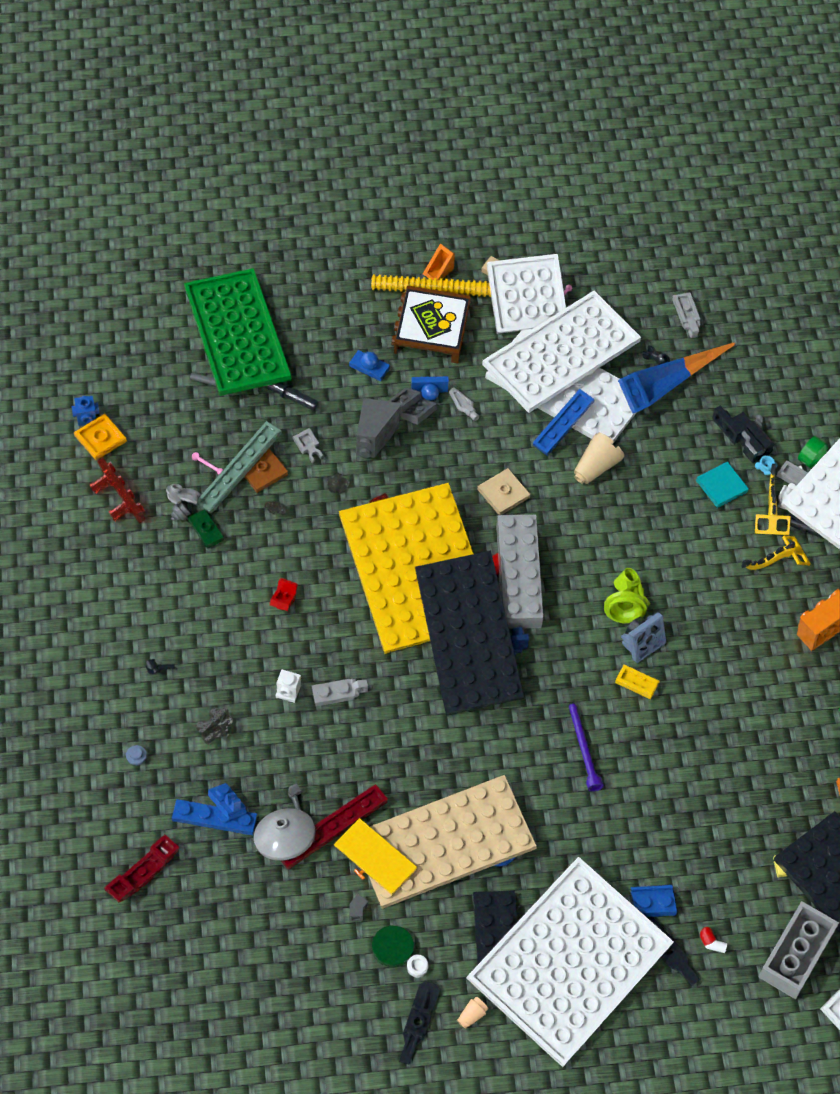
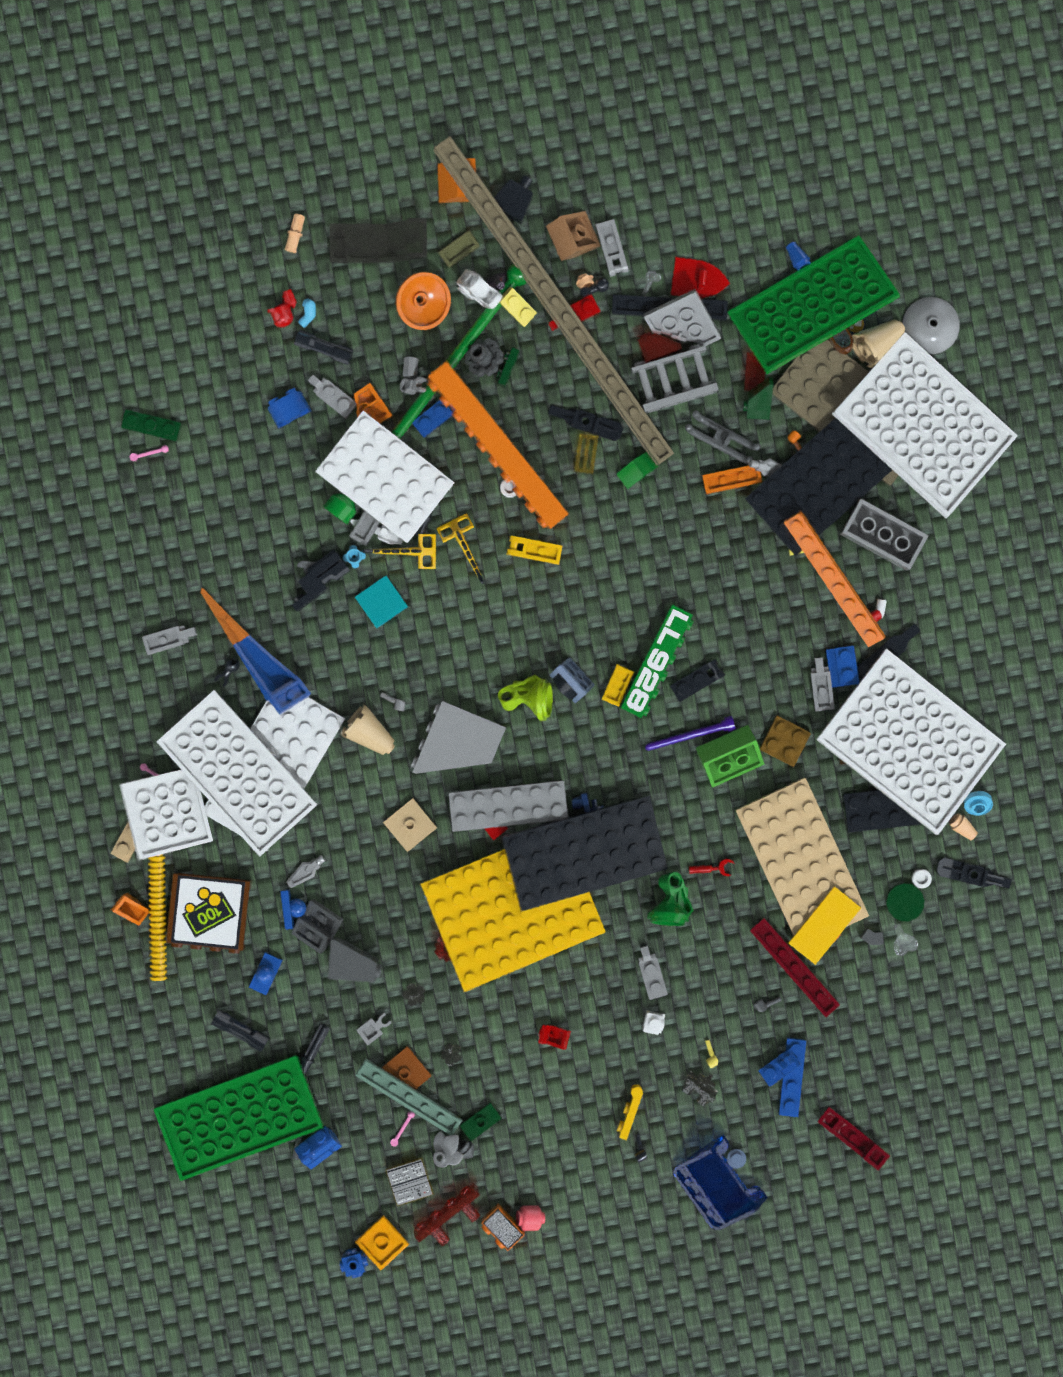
camera: 90 degrees left, 30 degrees up
light grey dish [254,808,315,861] -> none
blue plate [533,389,594,456] -> none
none -> black axle [211,1009,270,1052]
none -> blue brick [294,1126,342,1169]
none -> light grey hand [380,692,405,711]
none -> light grey tile [385,1157,434,1207]
none -> light grey slope [411,701,506,774]
none -> brick [481,1204,525,1251]
none -> yellow plate [506,536,562,565]
none -> coral head [516,1205,545,1231]
none -> yellow plate [617,1084,643,1140]
none -> green brick [620,605,694,718]
none -> green piece [647,872,694,926]
none -> black plate [670,659,725,702]
none -> clear blue windscreen [673,1134,768,1230]
none -> red piece [689,859,735,876]
none -> bright green slope [696,725,765,788]
none -> light yellow hand [705,1040,718,1068]
none -> pearl gold plate [760,716,811,767]
none -> orange plate [784,511,885,647]
none -> light grey hinge [811,657,835,711]
none -> clear rock [893,923,918,956]
none -> medium azure plate [964,791,993,815]

